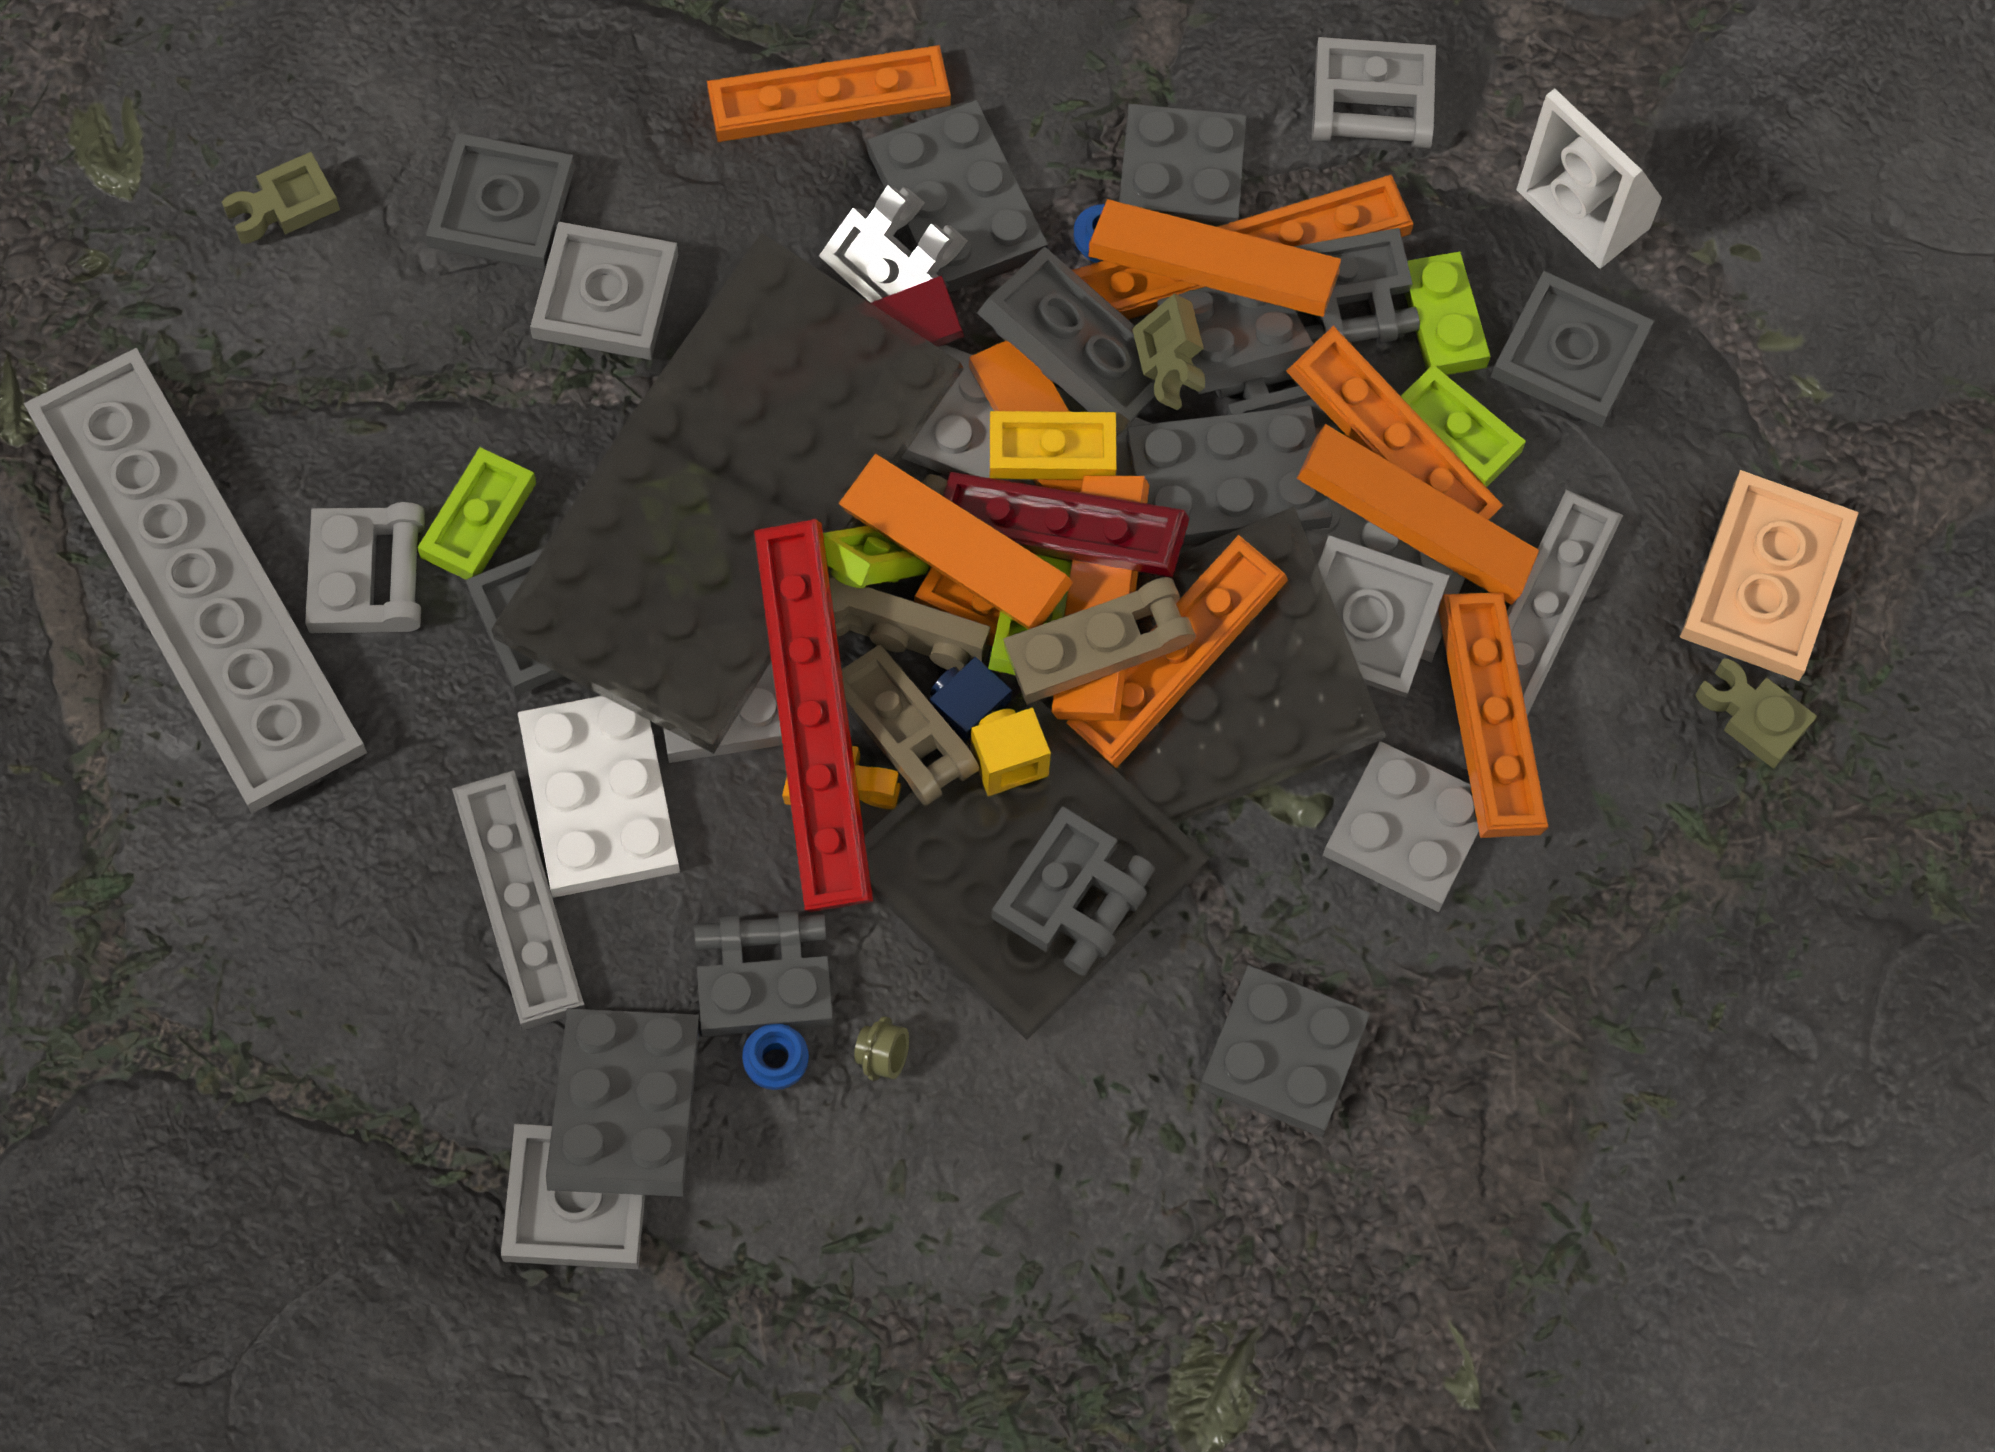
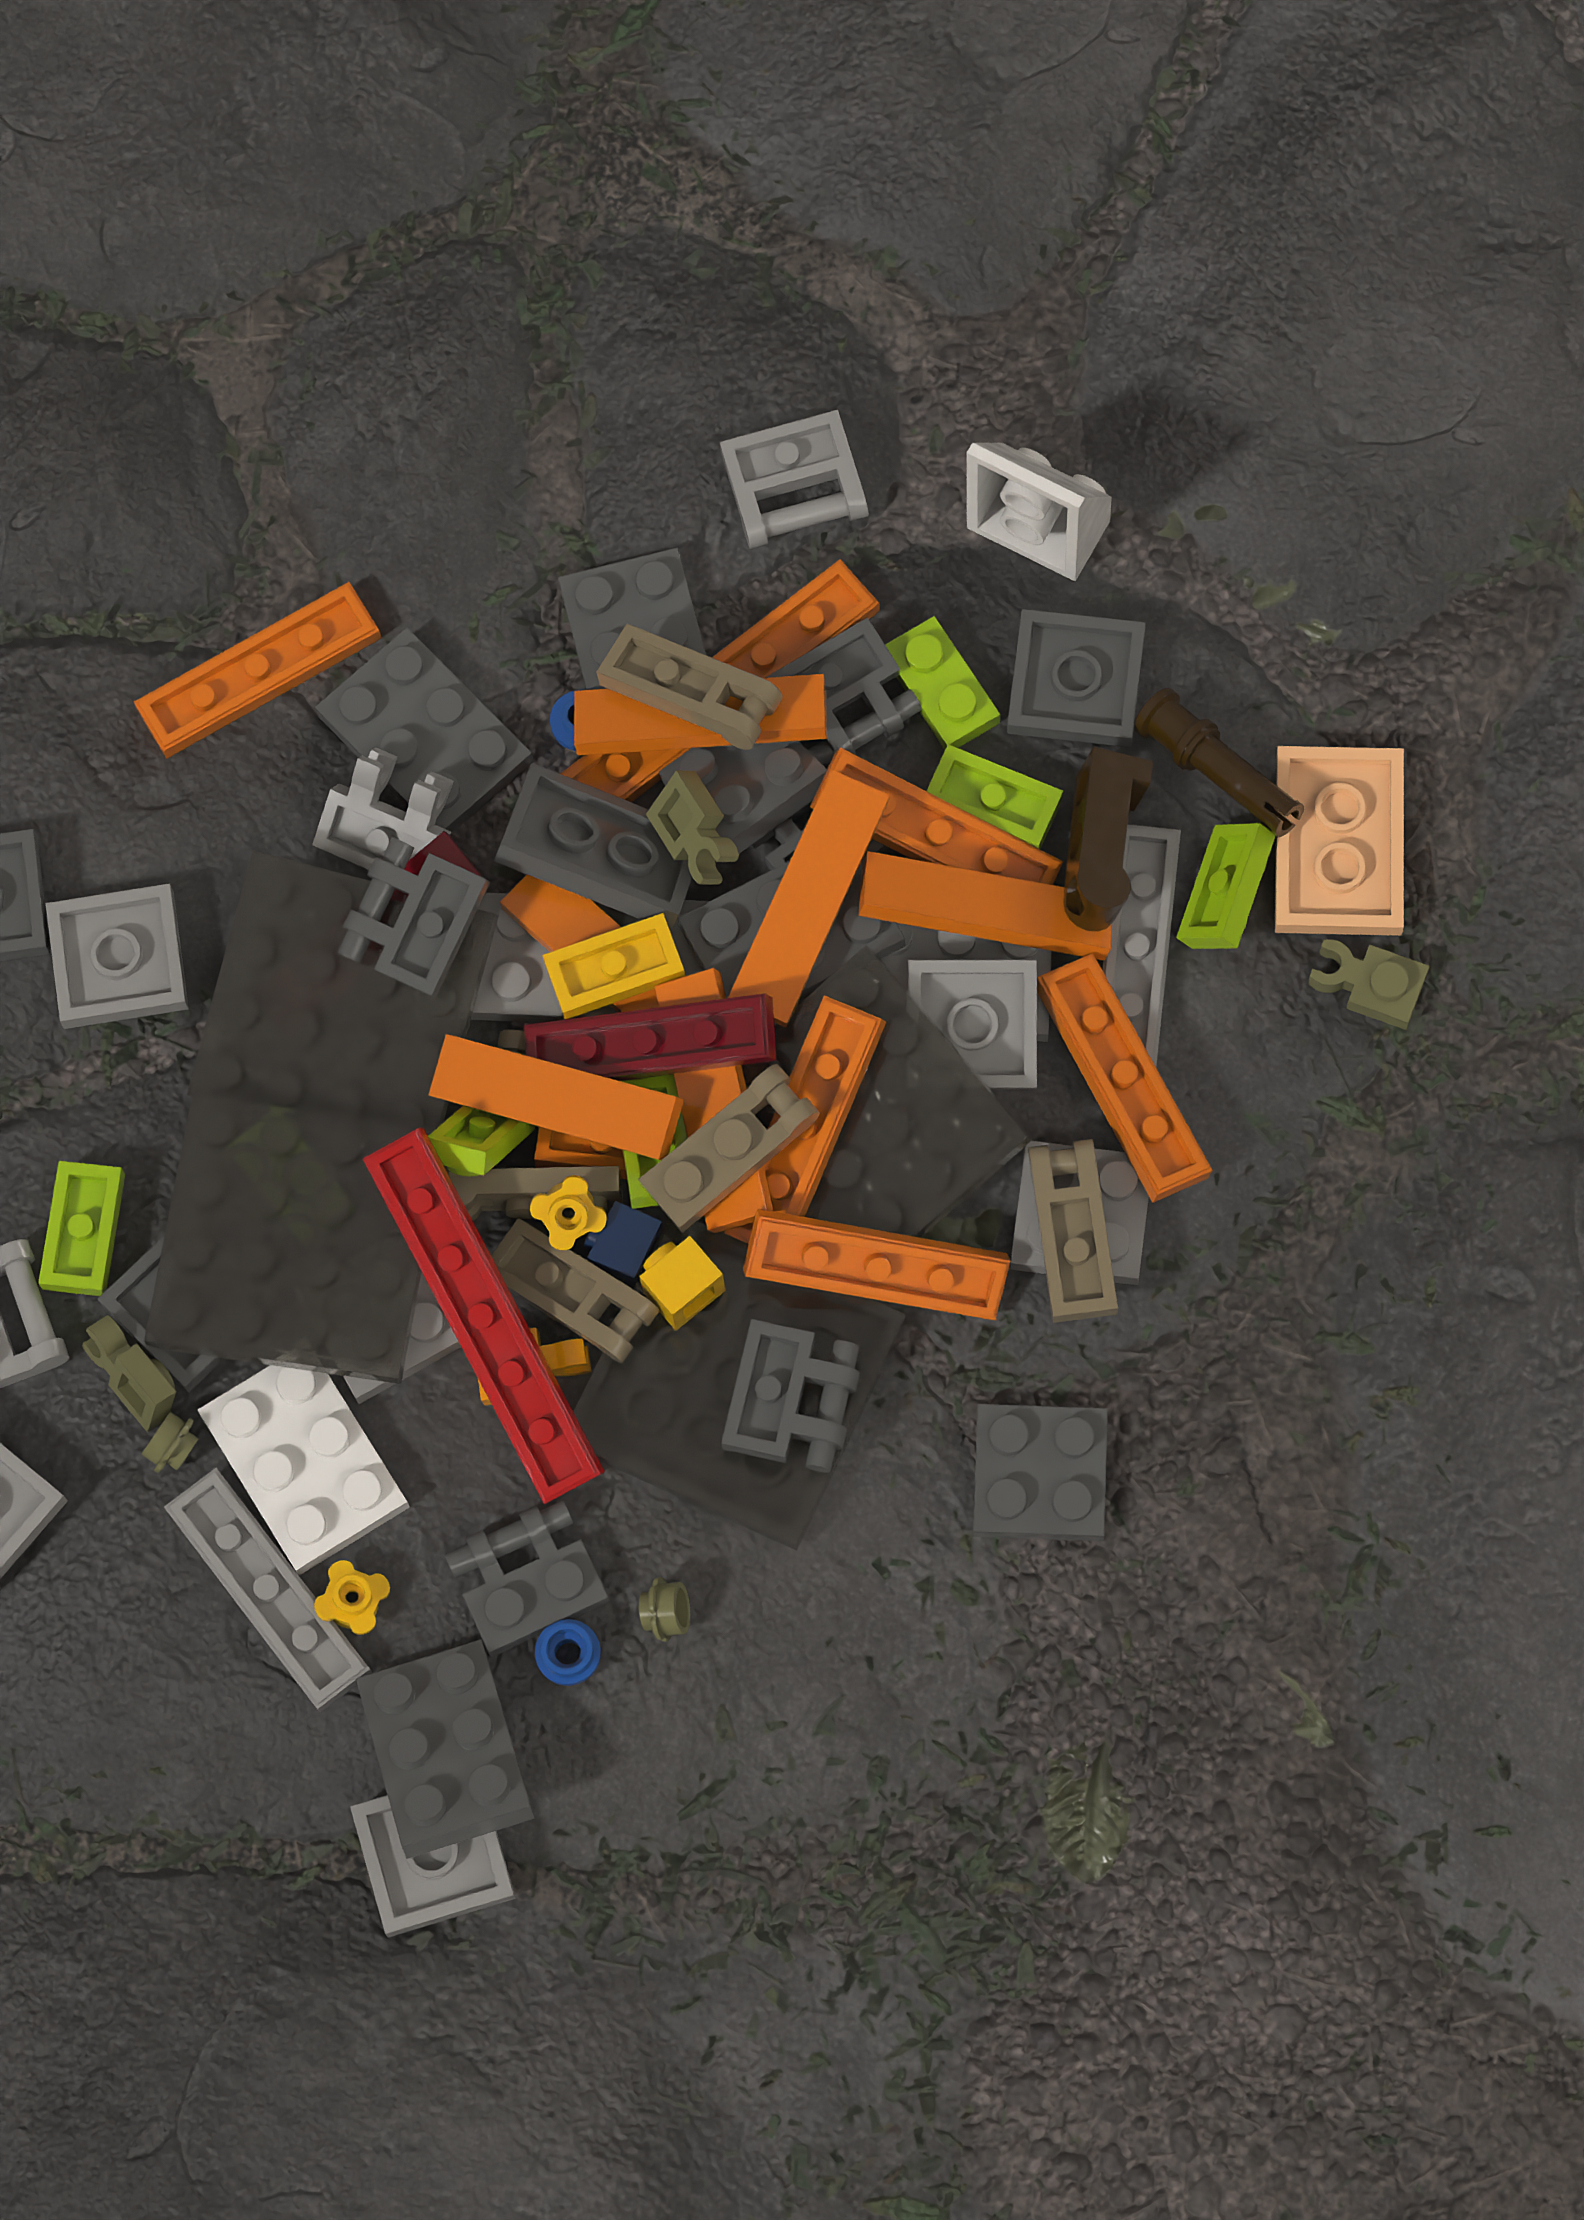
camera: 10 degrees left, 5 degrees up
none -> olive plate [82,1315,176,1433]
none -> olive plate [141,1412,199,1473]
none -> yellow plate [314,1560,390,1635]
none -> dark grey plate [337,837,490,999]
none -> yellow plate [530,1175,607,1250]
none -> dark tan plate [596,624,783,750]
none -> orange tile [728,770,890,1027]
none -> orange tile [743,1209,1011,1321]
none -> dark tan plate [1028,1139,1118,1323]
none -> dark brown leg [1063,747,1153,931]
none -> dark brown pin [1134,688,1304,837]
none -> lime plate [1176,823,1276,949]

